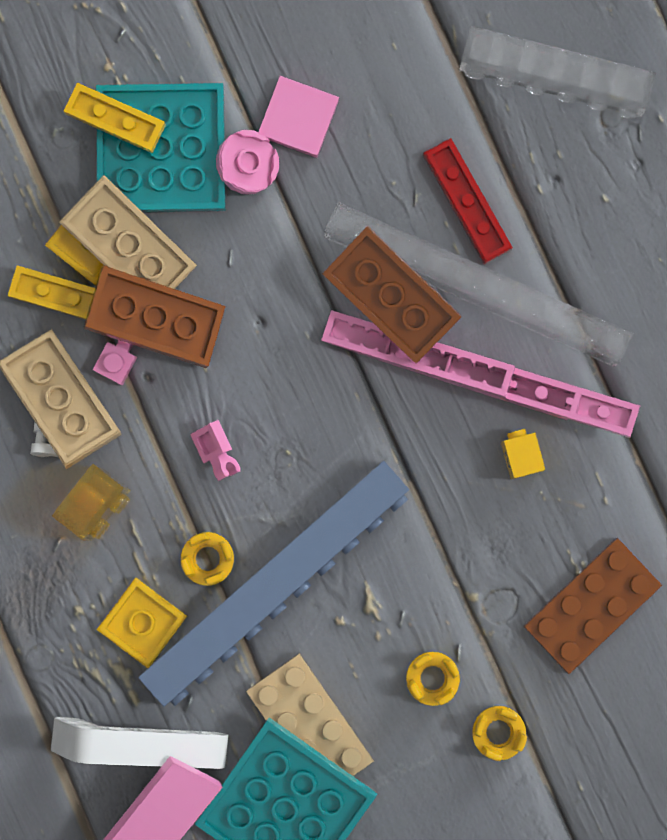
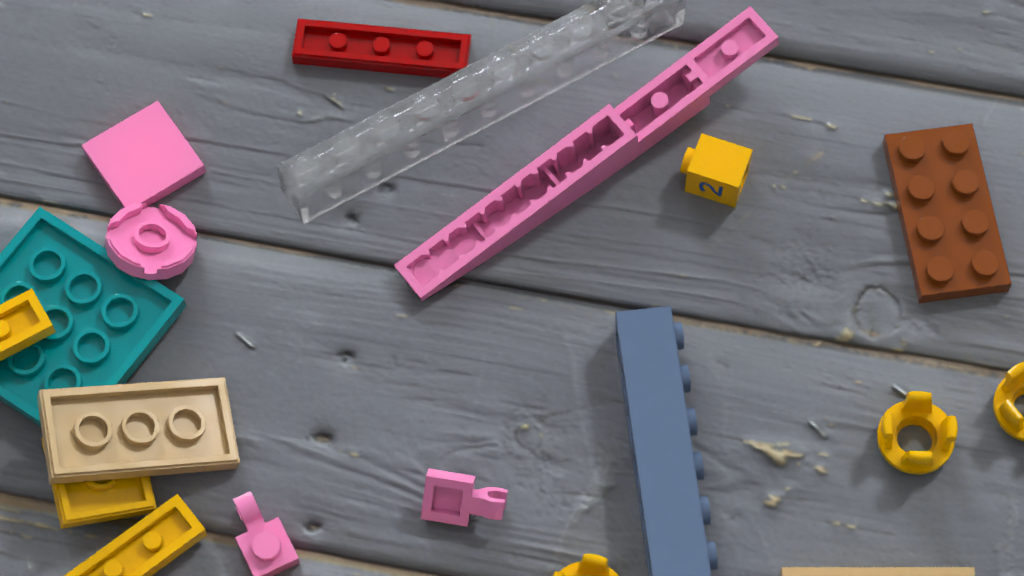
camera: 50 degrees left, 20 degrees down
dark orange plate [83,265,226,368] -> none
dark orange plate [322,226,462,364] -> none

